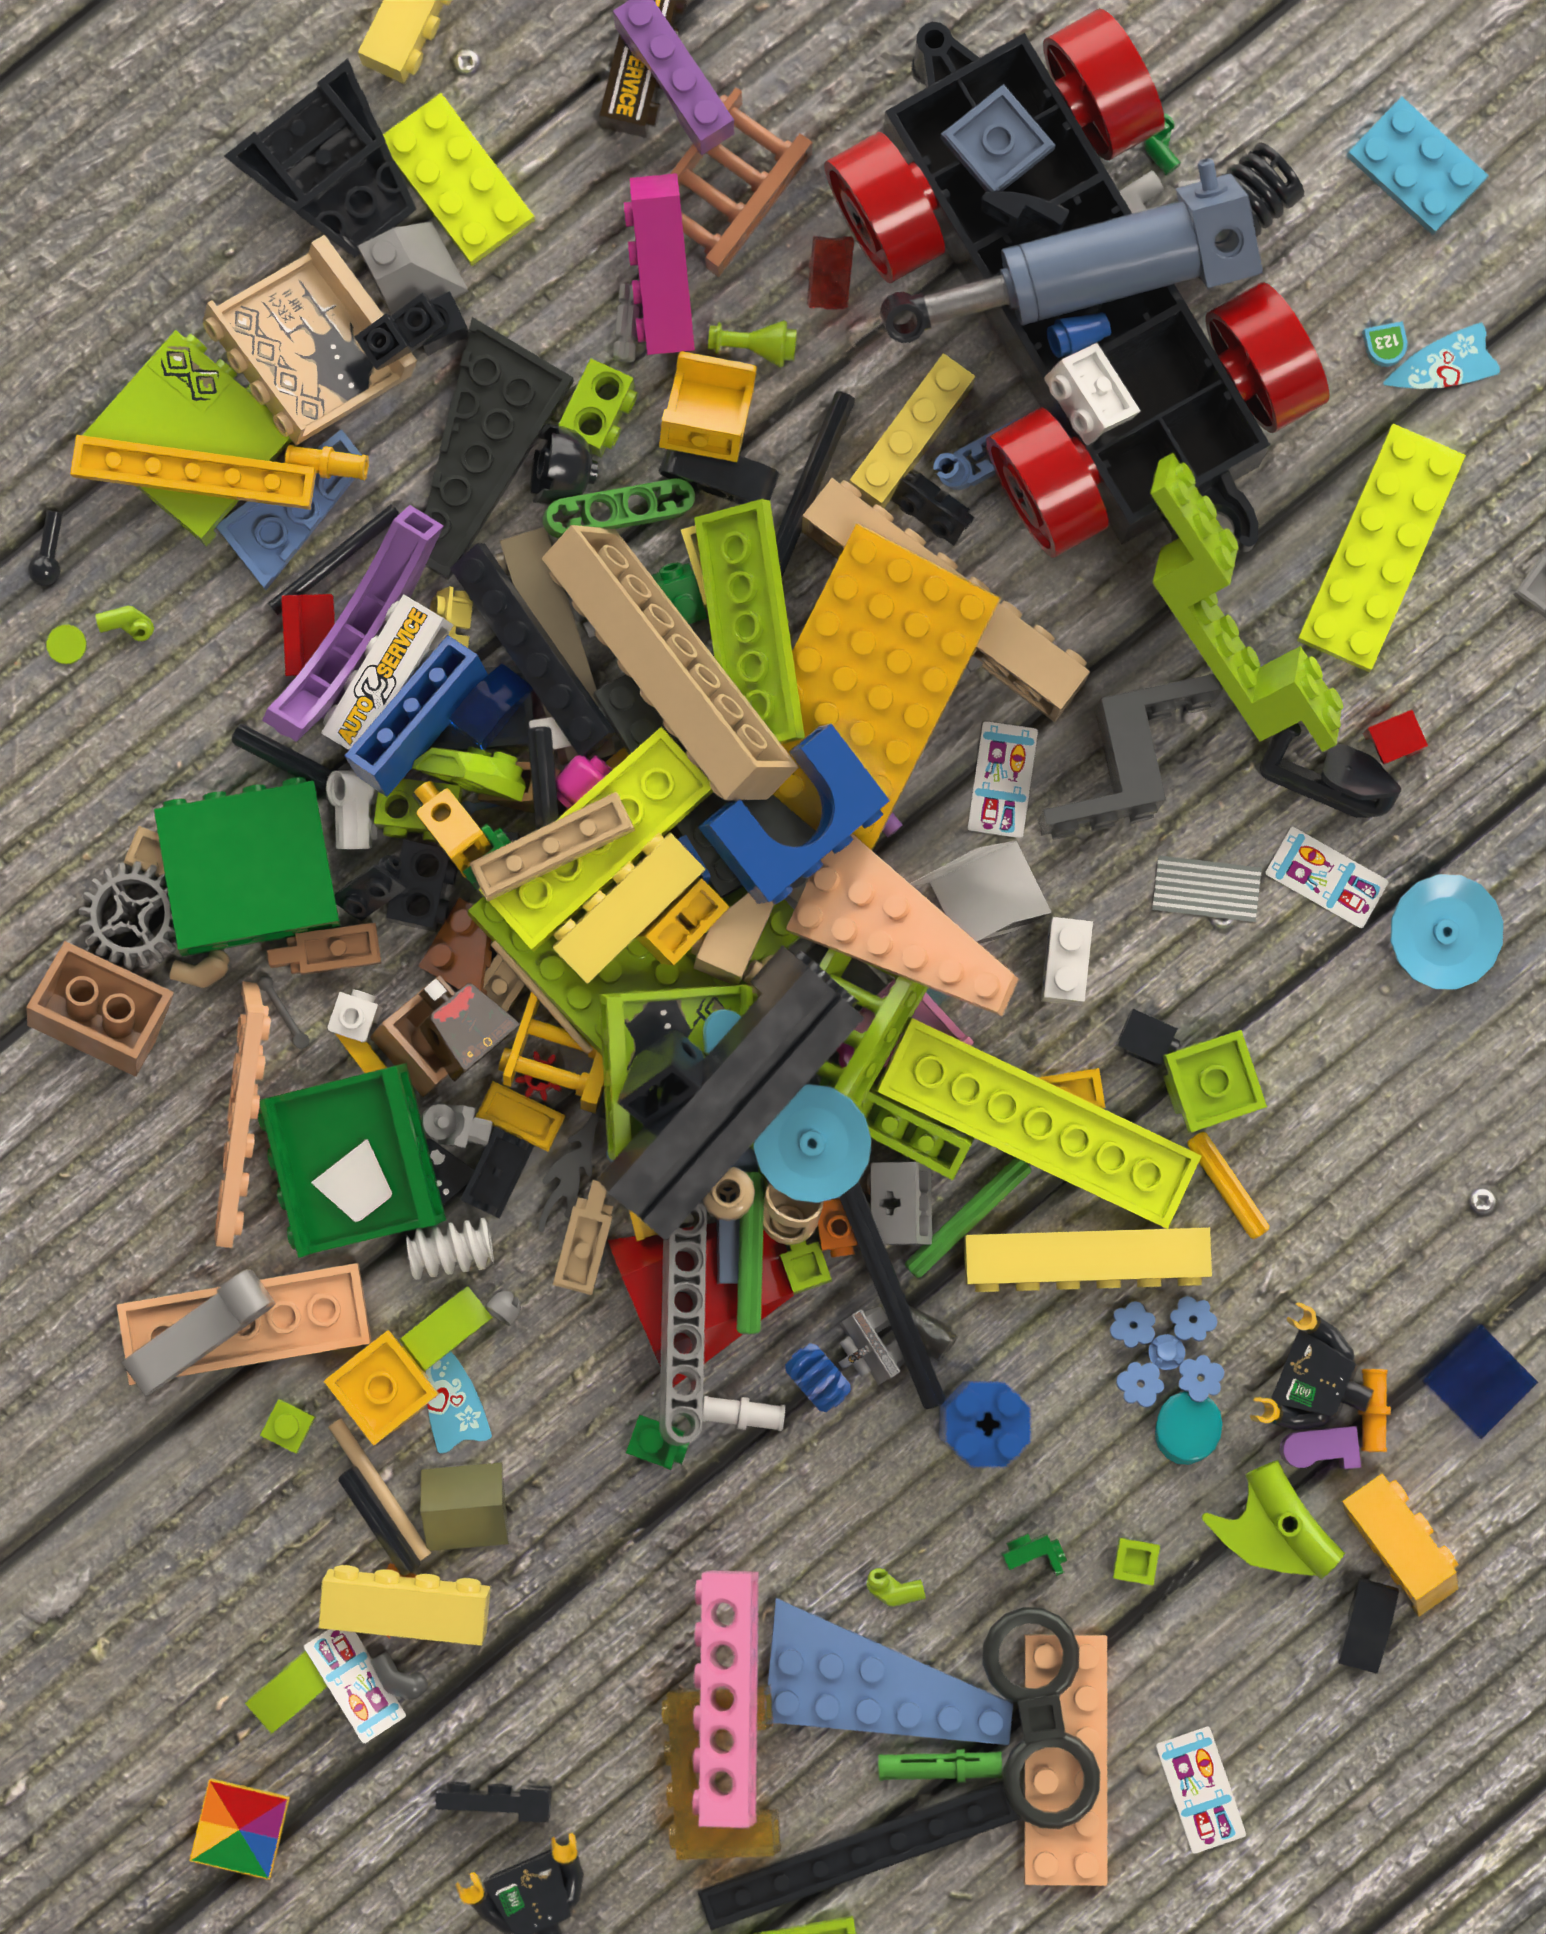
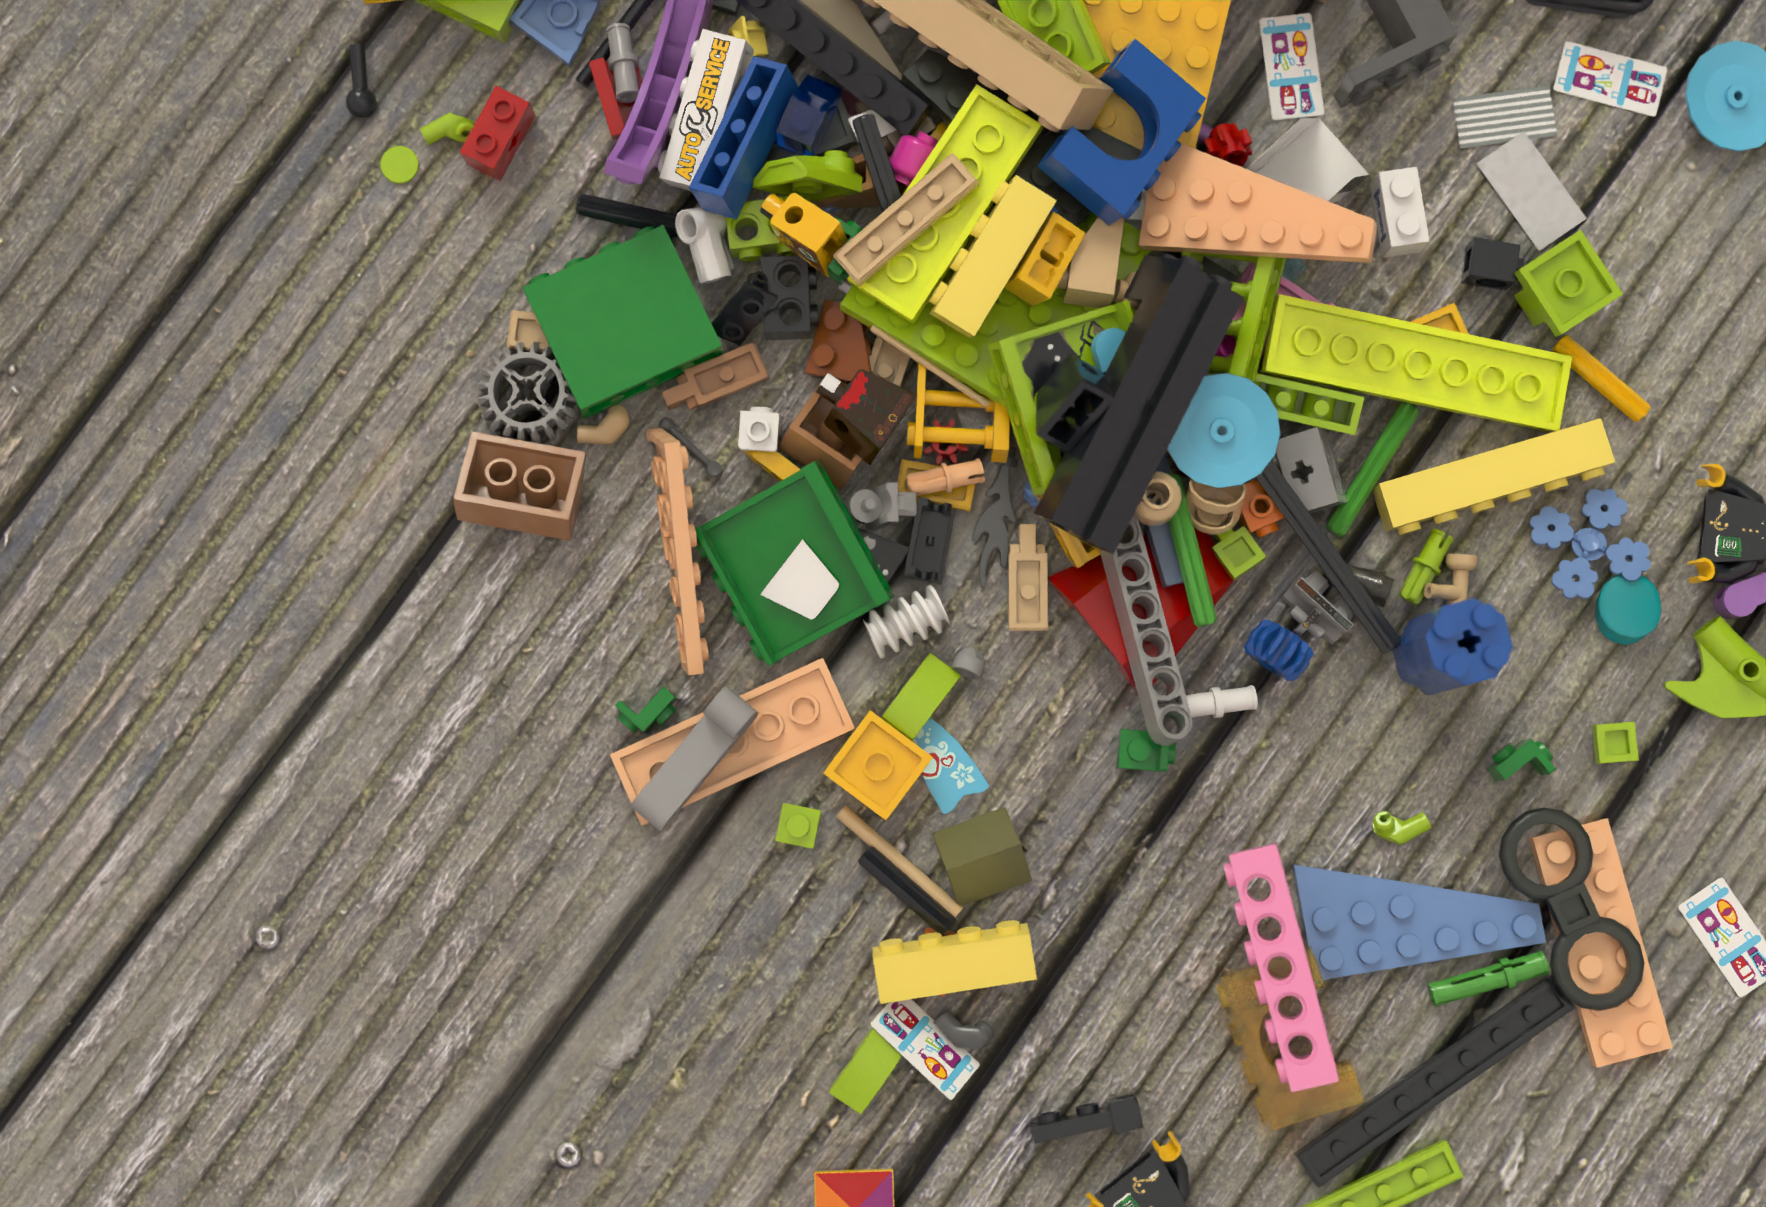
camera: 15 degrees left, 0 degrees up
none -> red brick [460,86,536,181]
none -> light grey pin [606,23,639,103]
none -> green bracket [615,686,678,733]
none -> light nougat axle [906,458,985,496]
none -> red gear [1204,123,1253,167]
none -> lime axle [1399,529,1454,605]
none -> tan piece [1424,554,1478,605]
none -> flat silver sticker [1476,131,1587,251]

